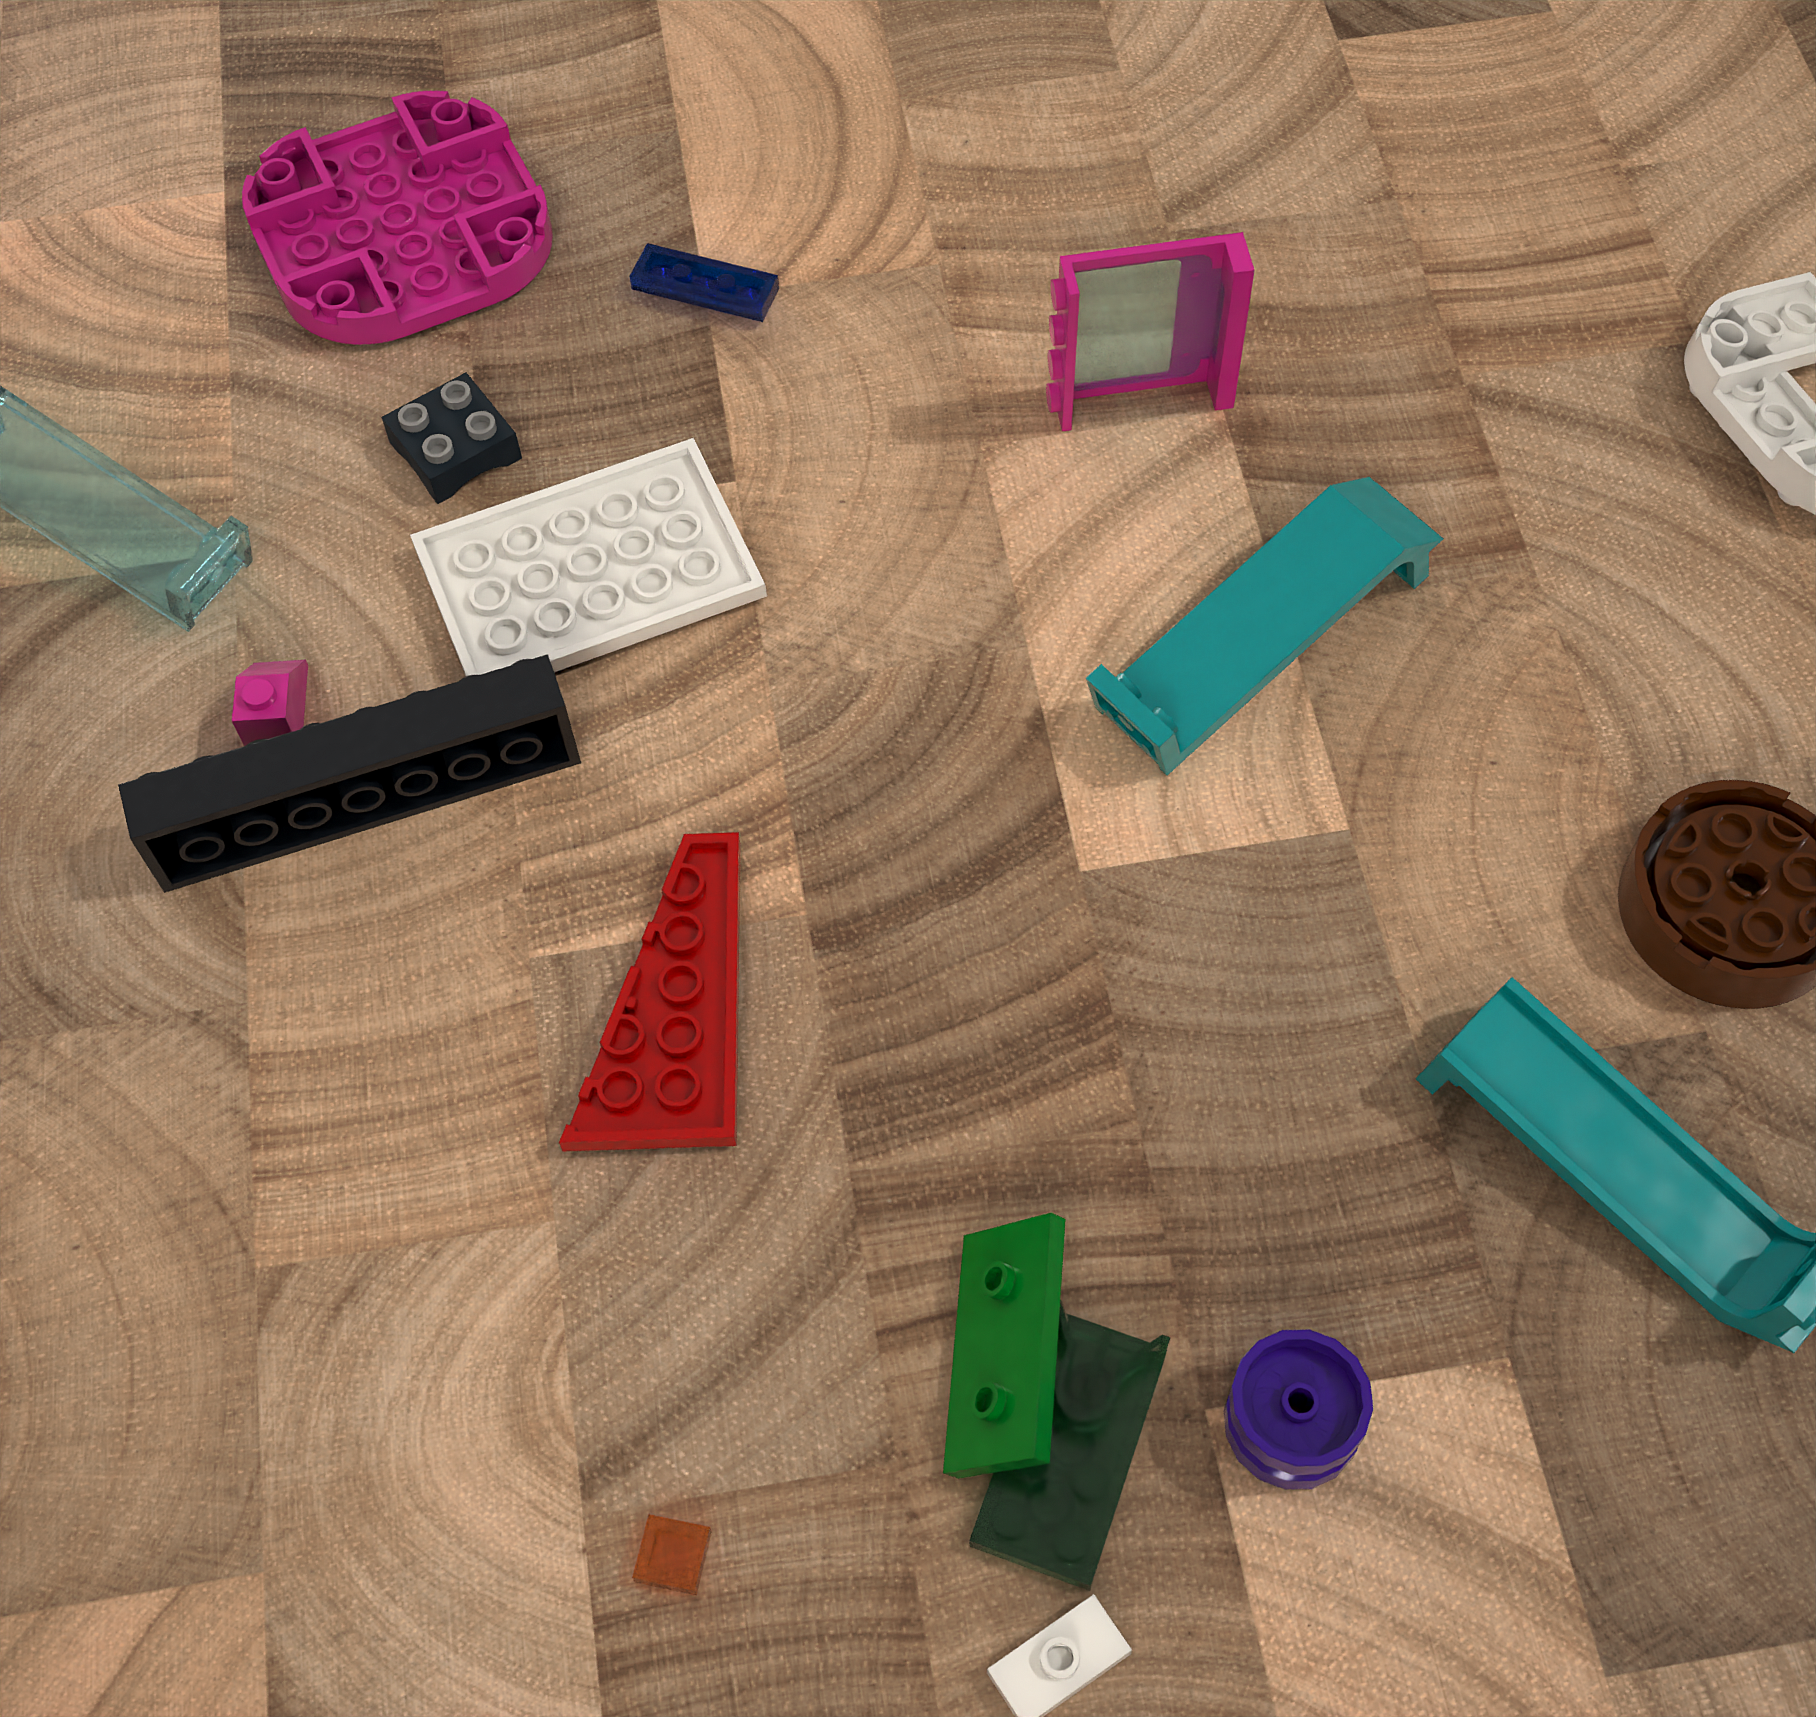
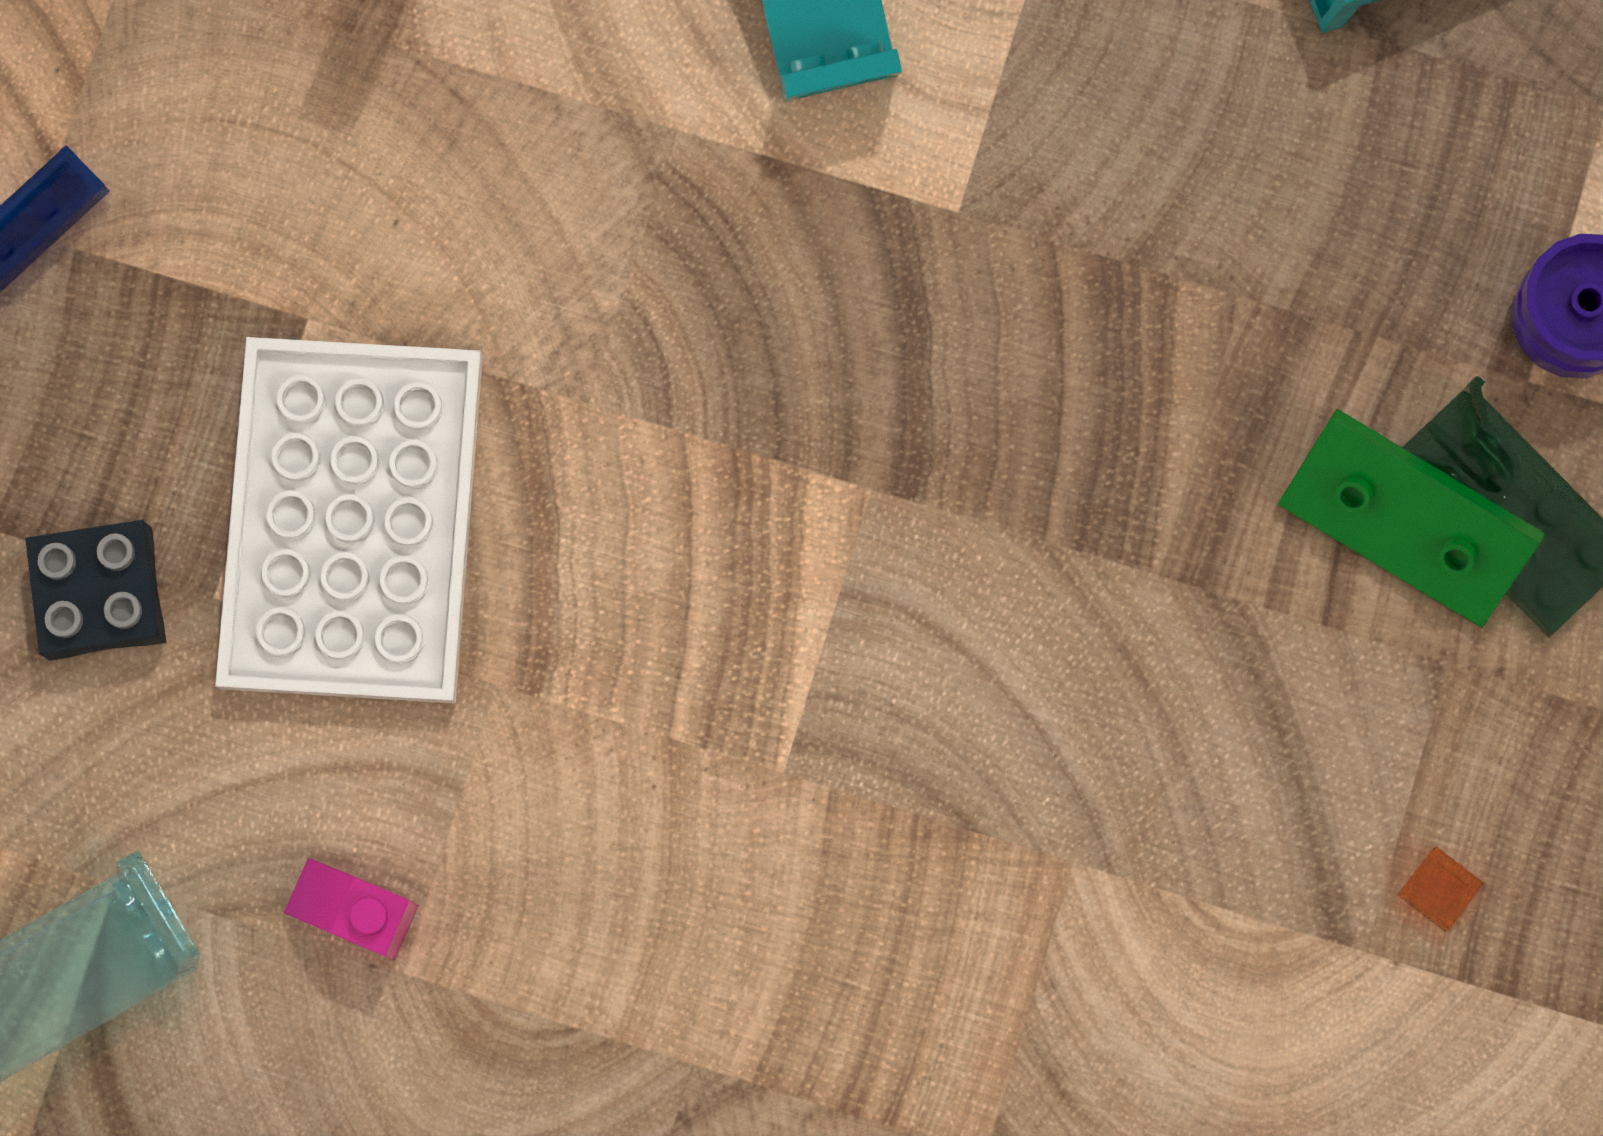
camera: 60 degrees left, 20 degrees up
black brick [118,654,581,893] -> none
red wing [559,832,740,1152] -> none

